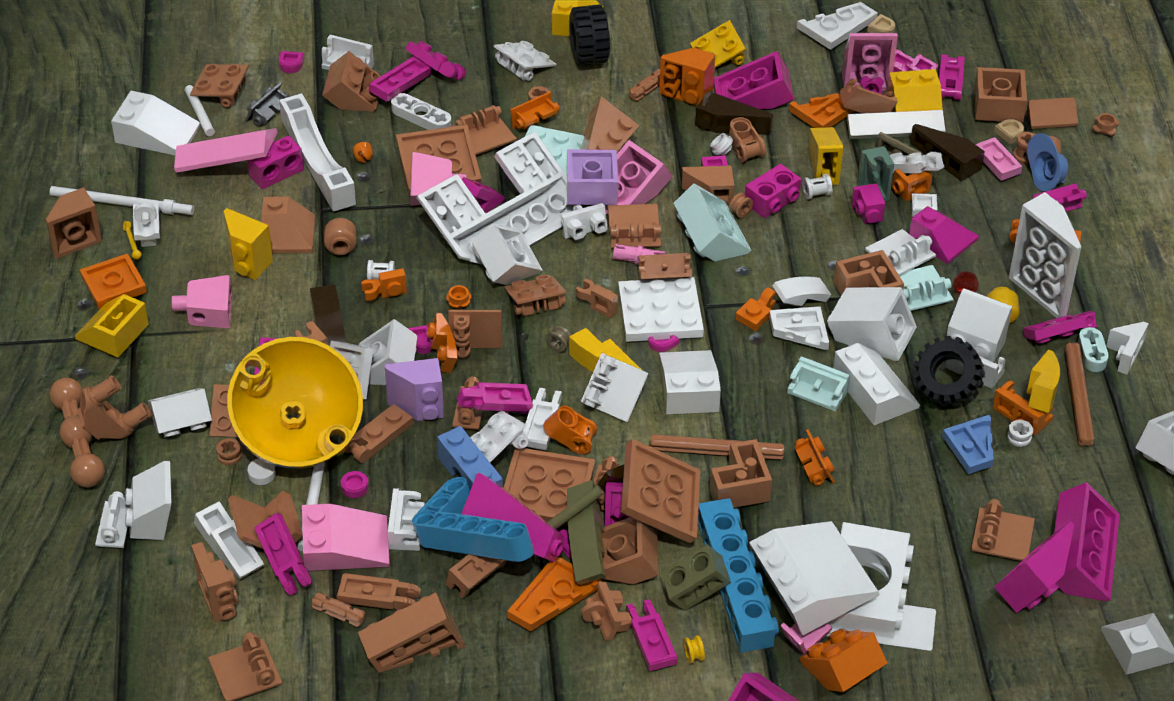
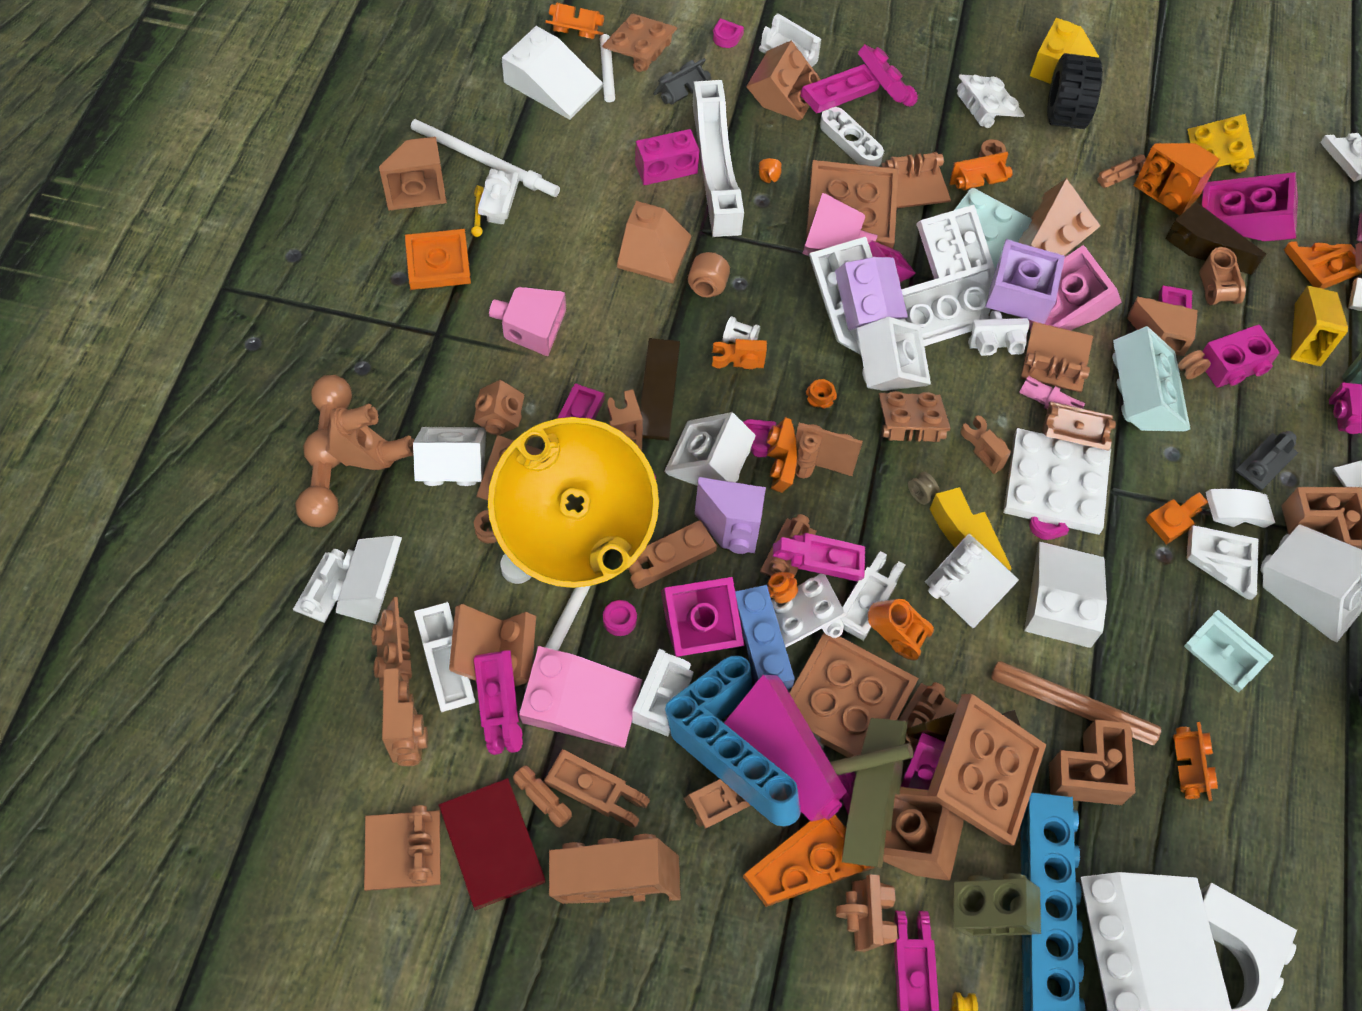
camera: 15 degrees right, 15 degrees up
yellow slope [75,294,149,357] -> none
bright pink slope [174,128,278,173] -> none
yellow slope [224,208,273,280] -> none
white wing [330,341,373,399] -> none
white plate [710,133,733,155] -> none
white bush [802,174,833,199] -> none
white slope [833,343,920,425] -> none
none -> nougat hinge [371,597,412,690]
none -> dark red tile [439,778,546,911]
none -> nougat brick [473,380,525,435]
none -> orange hinge [545,2,604,39]
none -> dark pink slope [661,577,744,657]
none -> orange plate [768,572,798,604]
none -> lavender slope [835,257,908,330]
none -> dark grey hinge [1235,431,1299,491]

